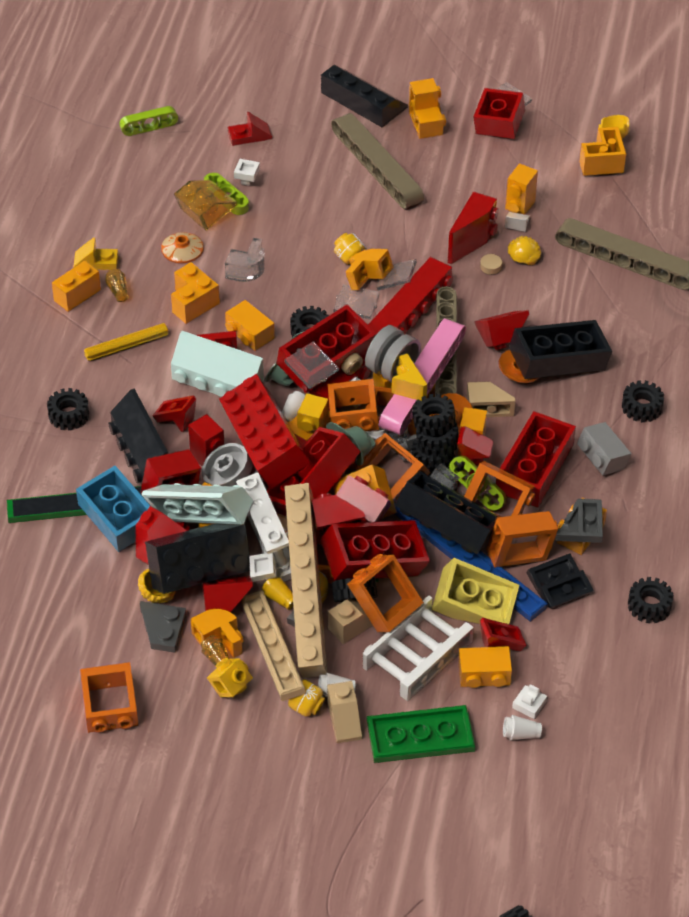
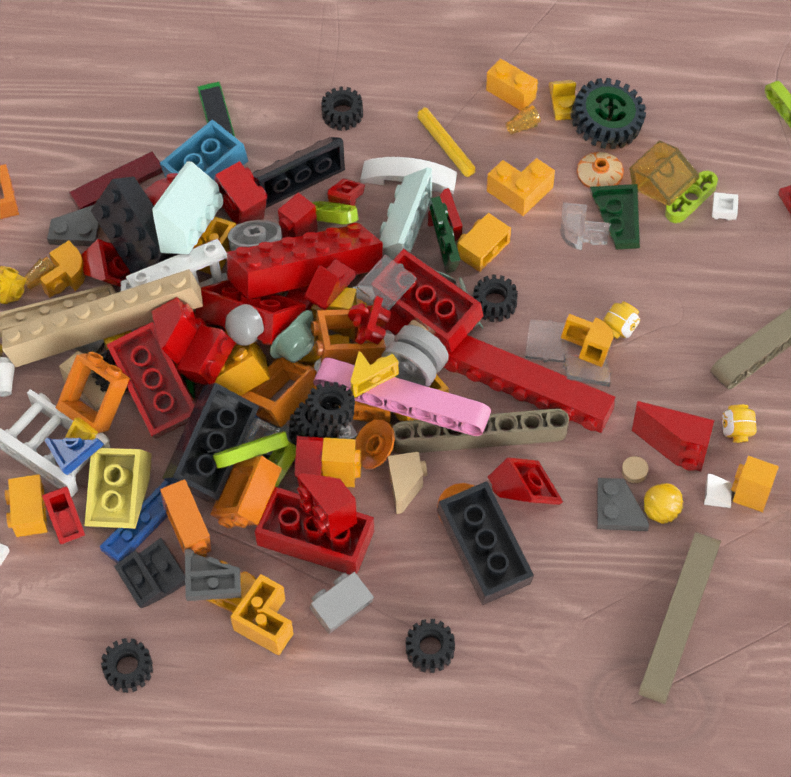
camera: 85 degrees right, 10 degrees up
none -> tile [45,437,104,475]
none -> yellow tile [65,418,98,440]
none -> dark red tile [69,151,163,210]
none -> lime beam [213,431,289,468]
none -> light grey hair [225,304,264,346]
none -> light orange brick [230,574,294,656]
none -> red slope [297,473,357,540]
none -> red slope [305,259,356,310]
none -> lime beam [312,201,359,224]
none -> red hips [348,295,392,345]
none -> white slope [360,157,457,194]
none -> dark green wing [428,196,461,273]
none -> wheel [571,78,646,149]
none -> dark green wing [590,184,640,250]
none -> dark grey wing [597,478,649,531]
none -> yellow head [722,404,757,443]

